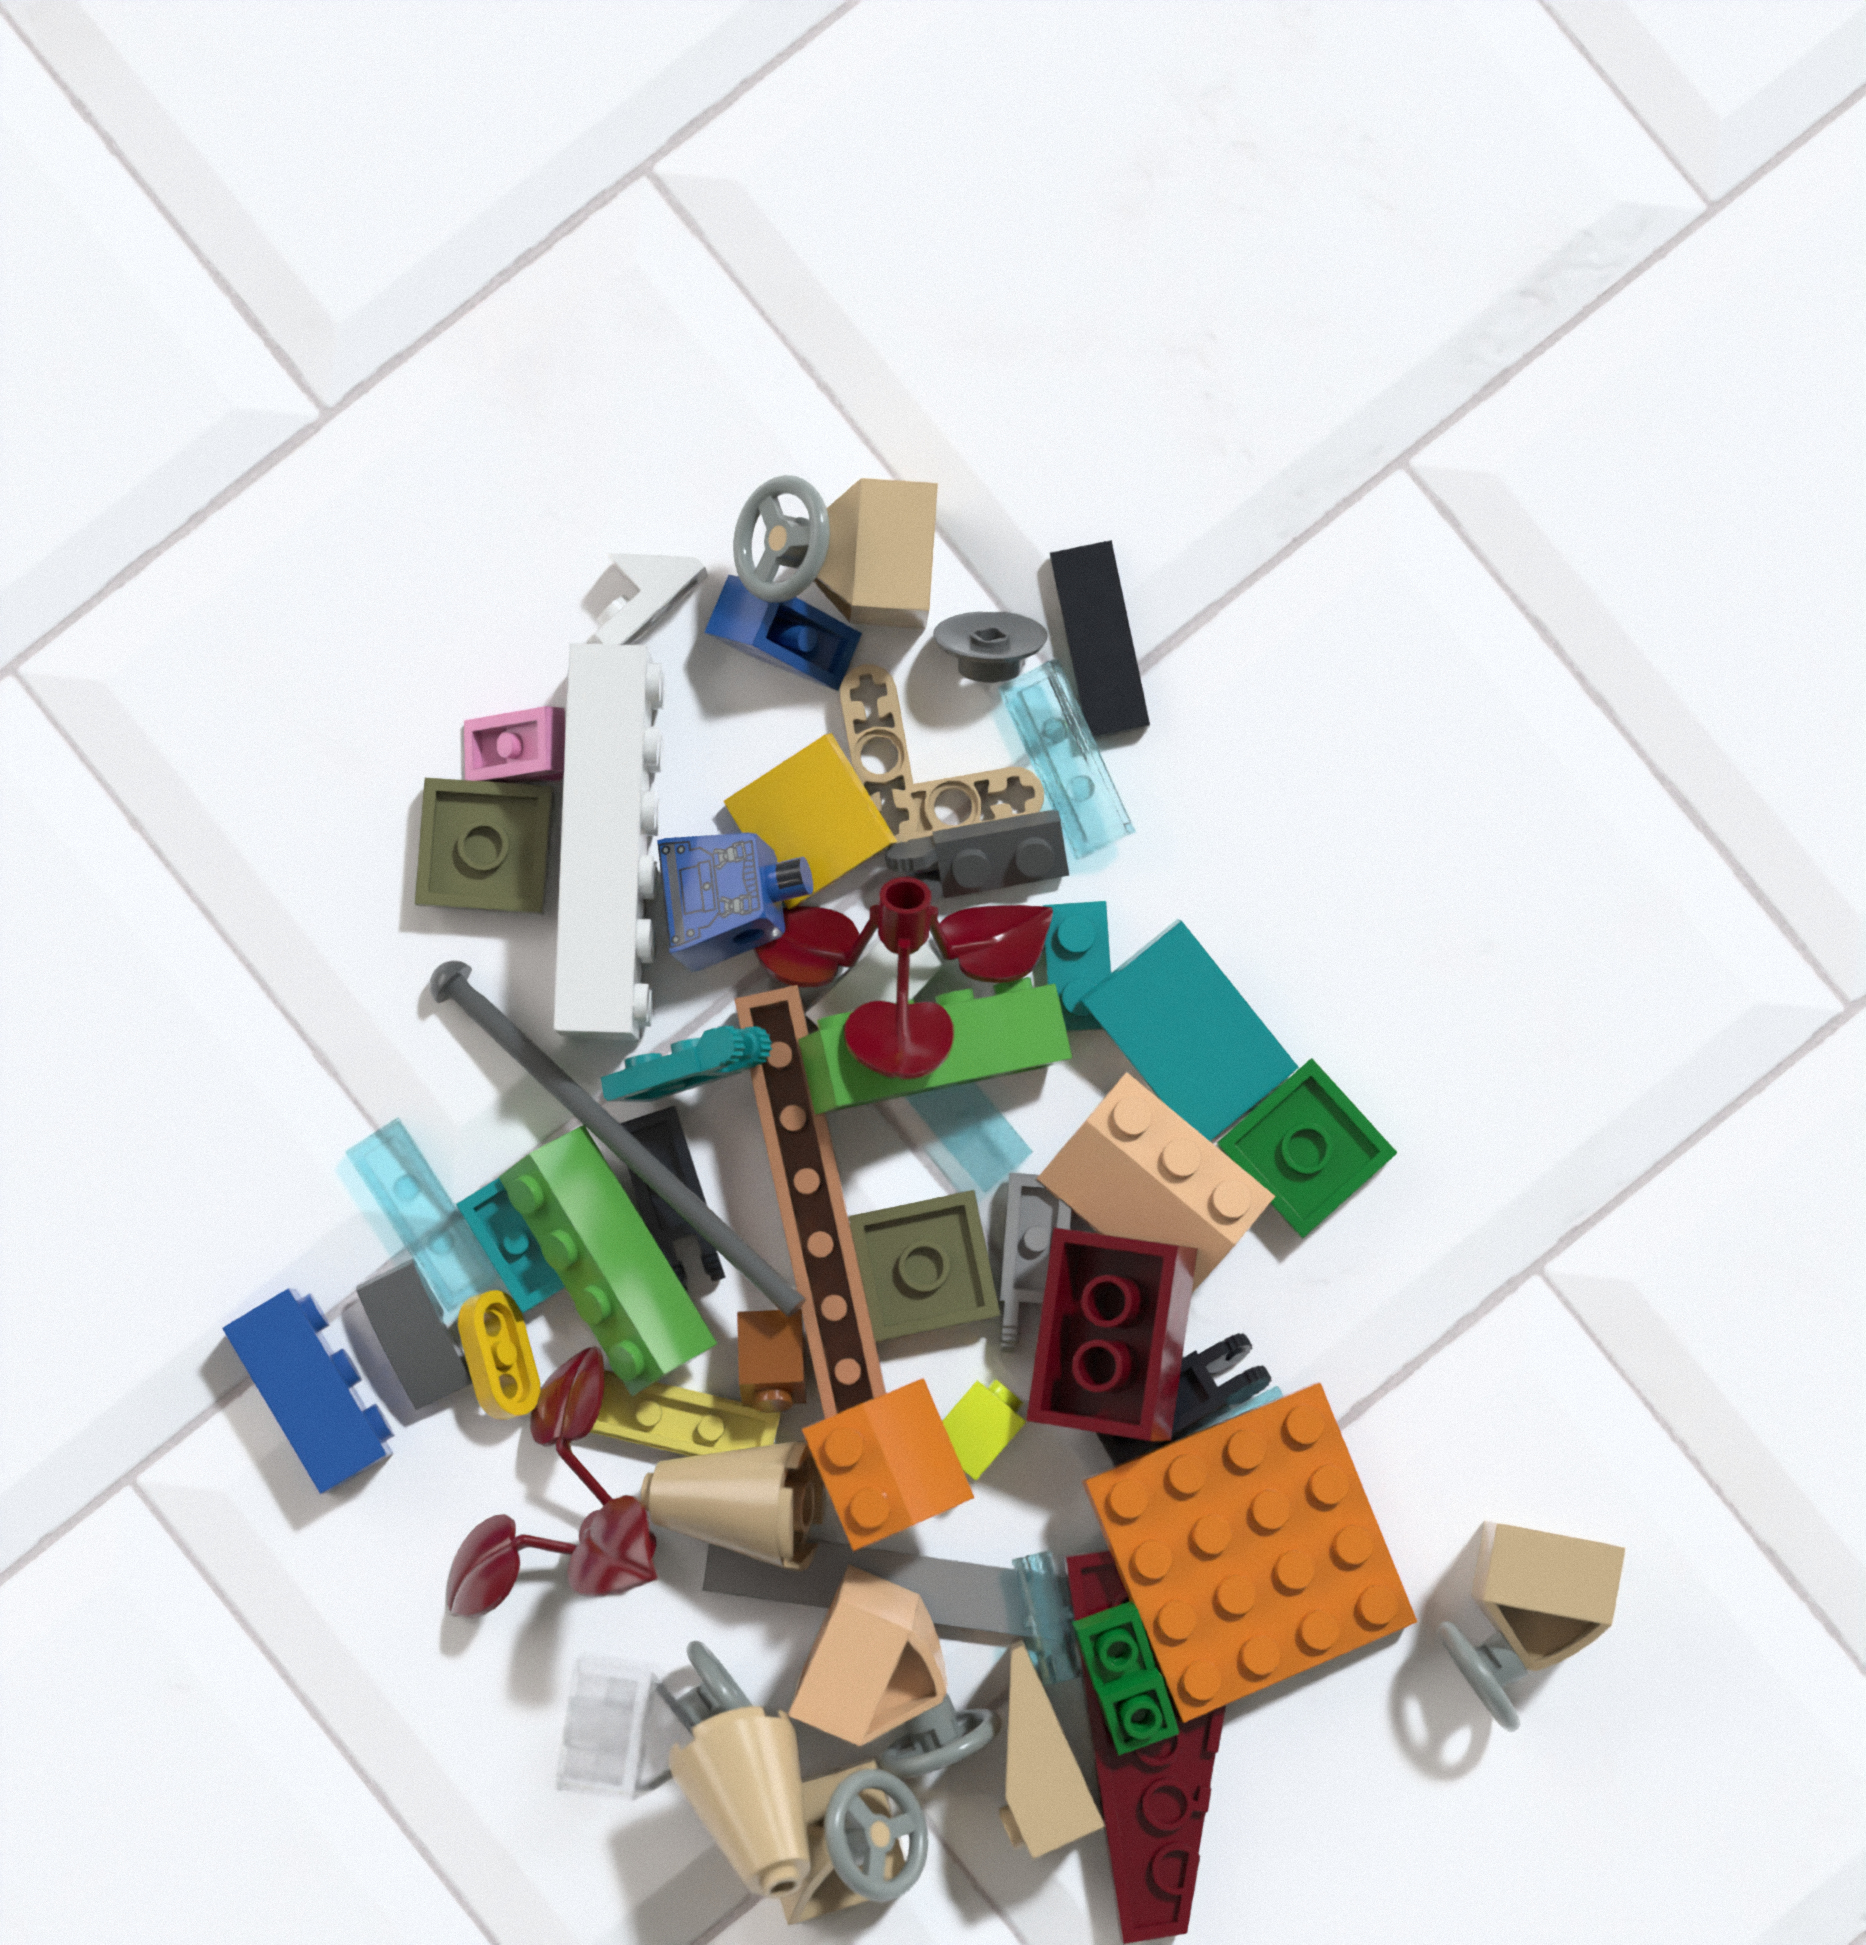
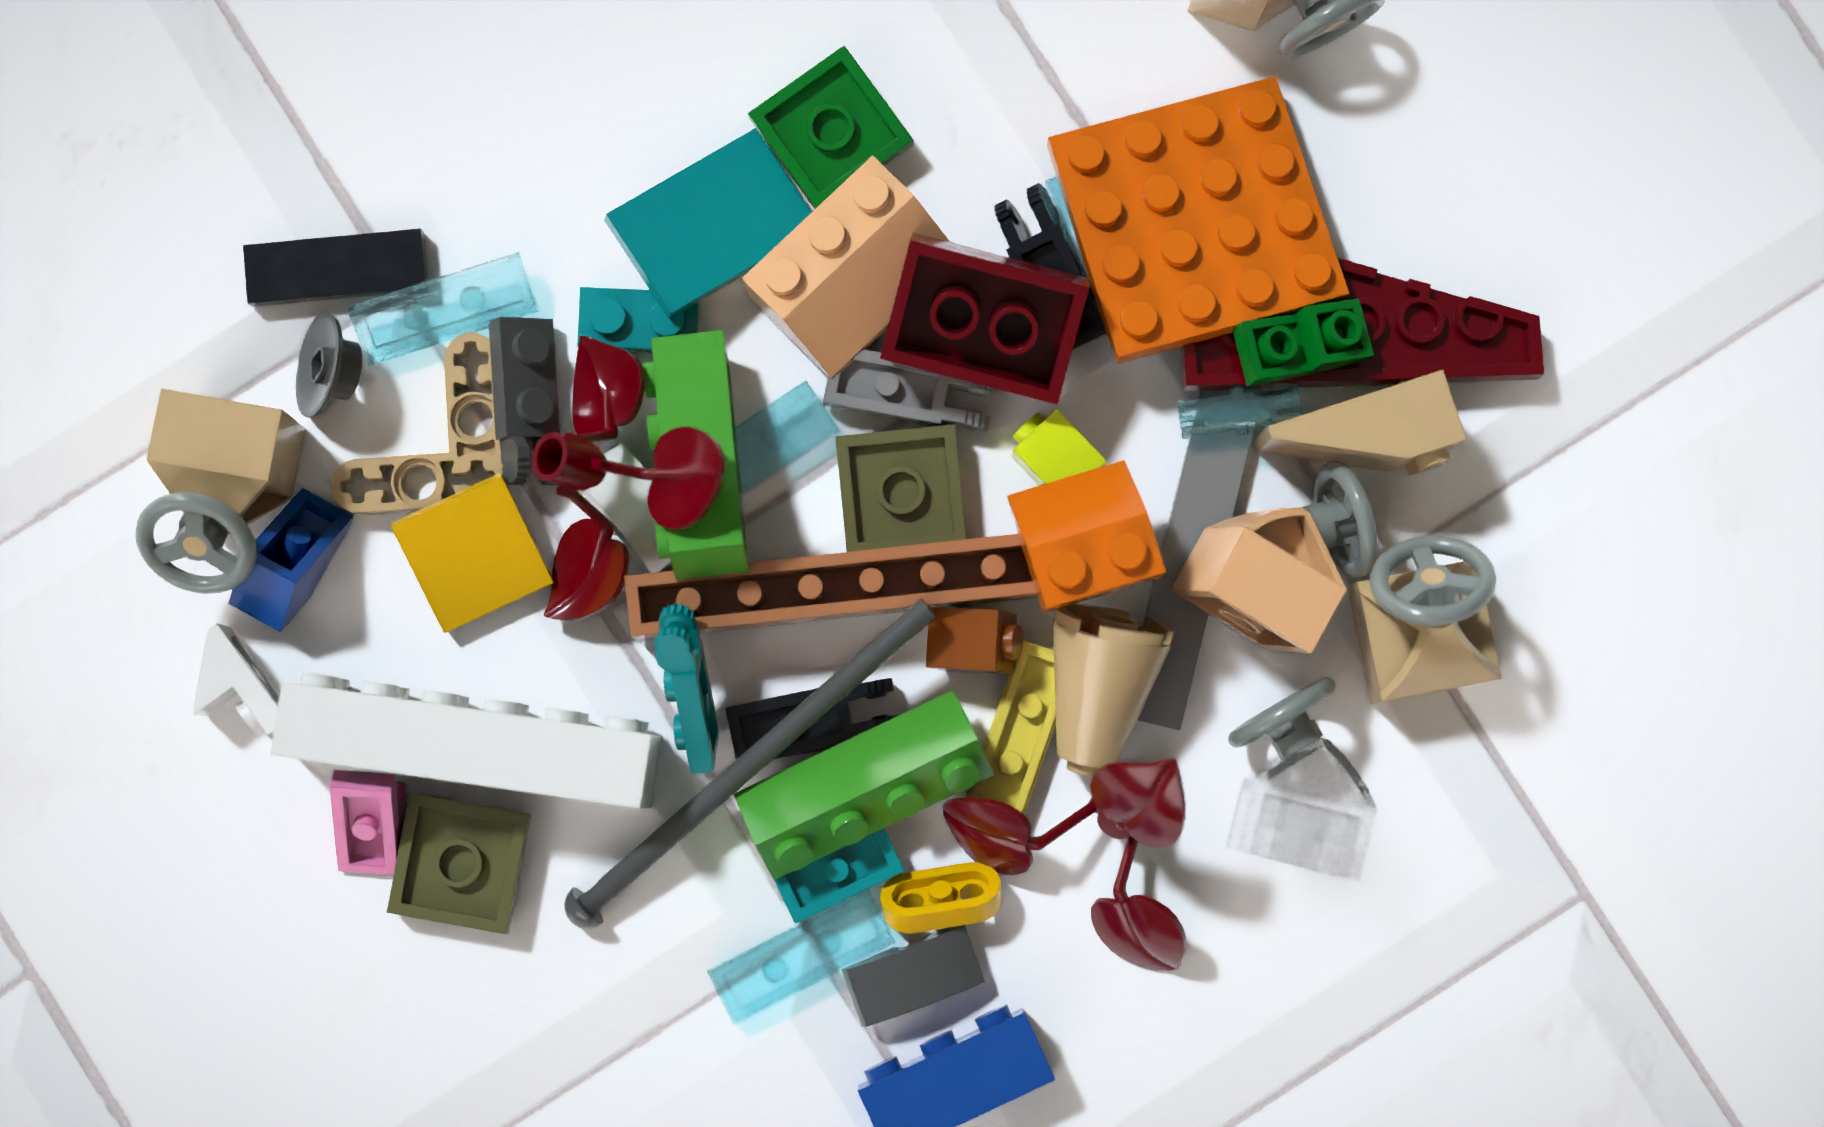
camera: 90 degrees left, 0 degrees up
torso [657,833,813,972] -> none
tan cone [668,1706,810,1899] -> none

